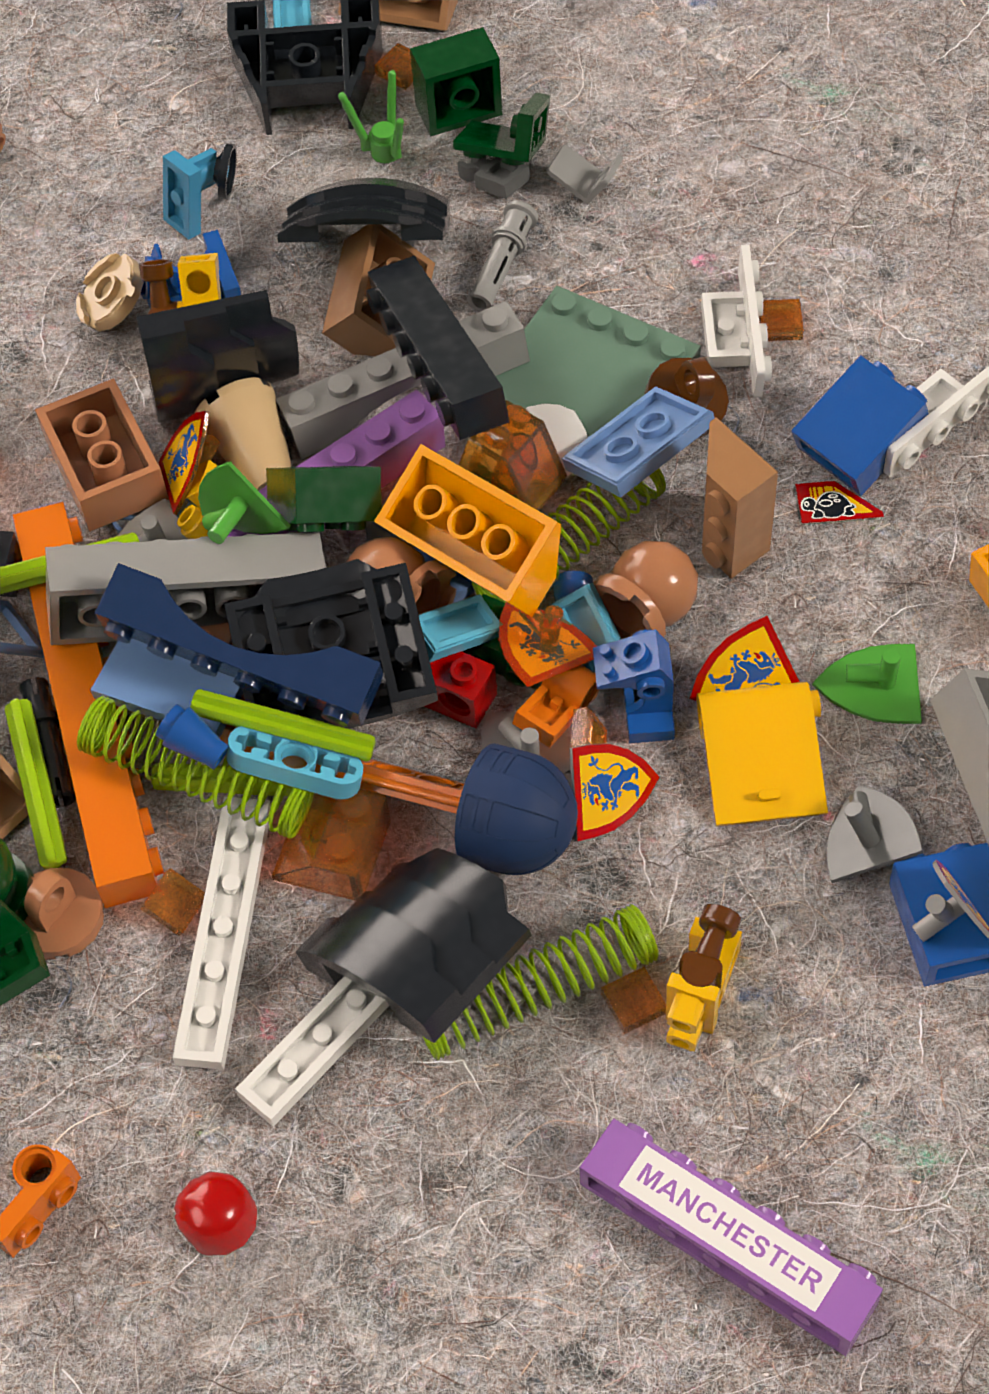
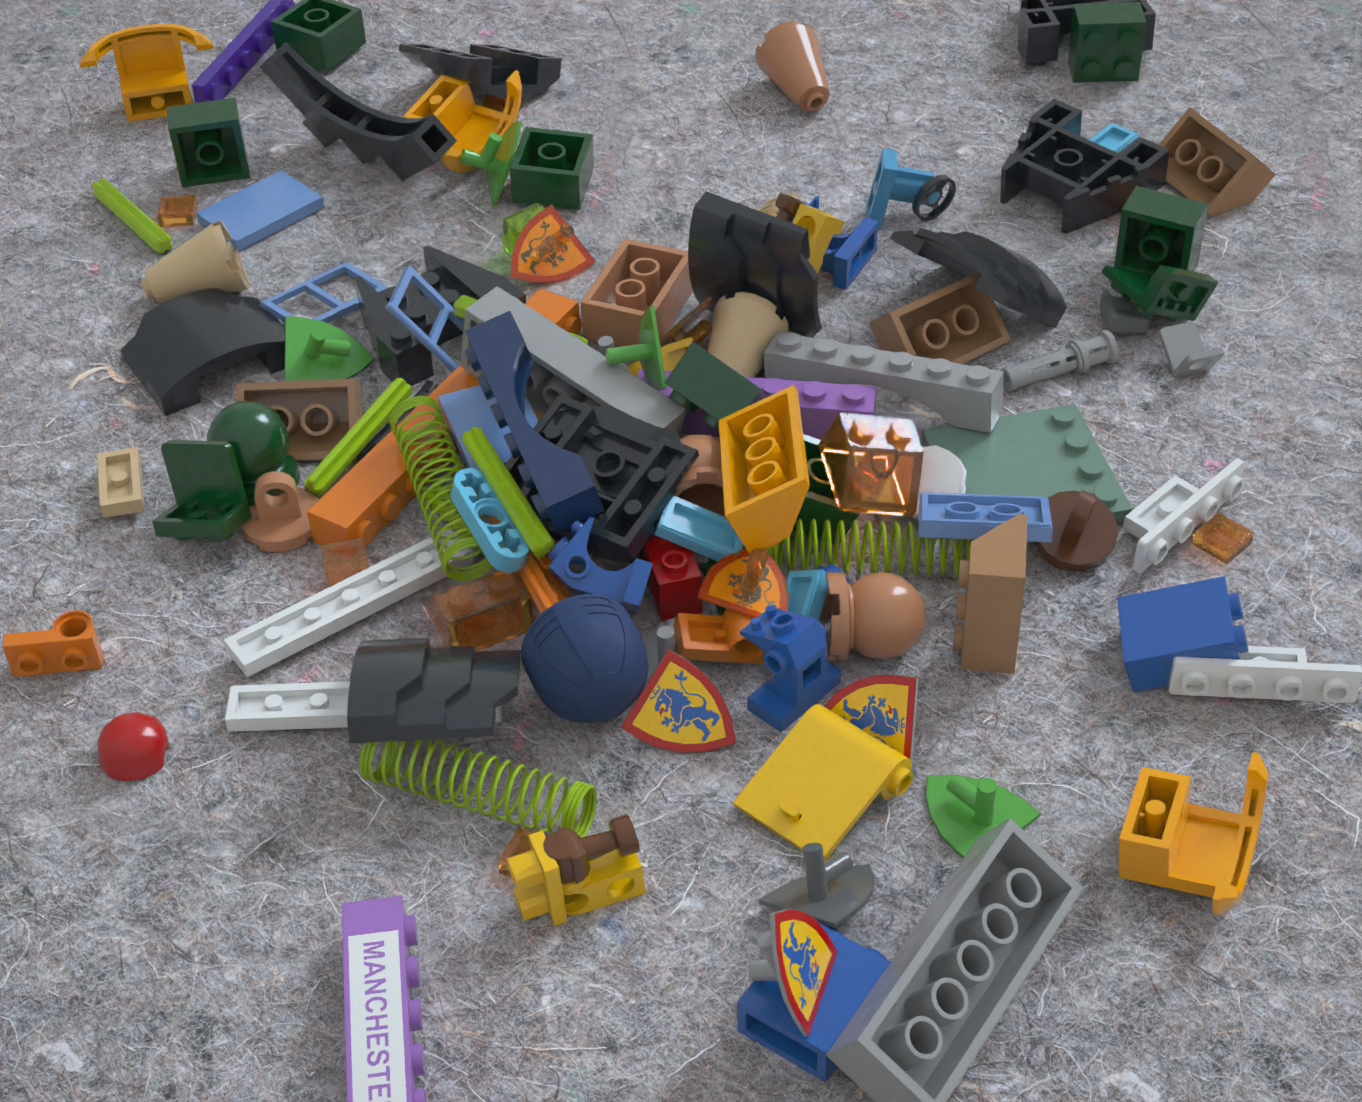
camera: 45 degrees right, 15 degrees down
blue cone [155,704,229,770] -> none
bright green plant [338,70,404,163] -> none
black brick [366,256,510,440] -> none
clear orange tile [571,707,607,747] -> none
sticker [795,481,884,524] -> none
none -> blue tile [548,517,653,615]

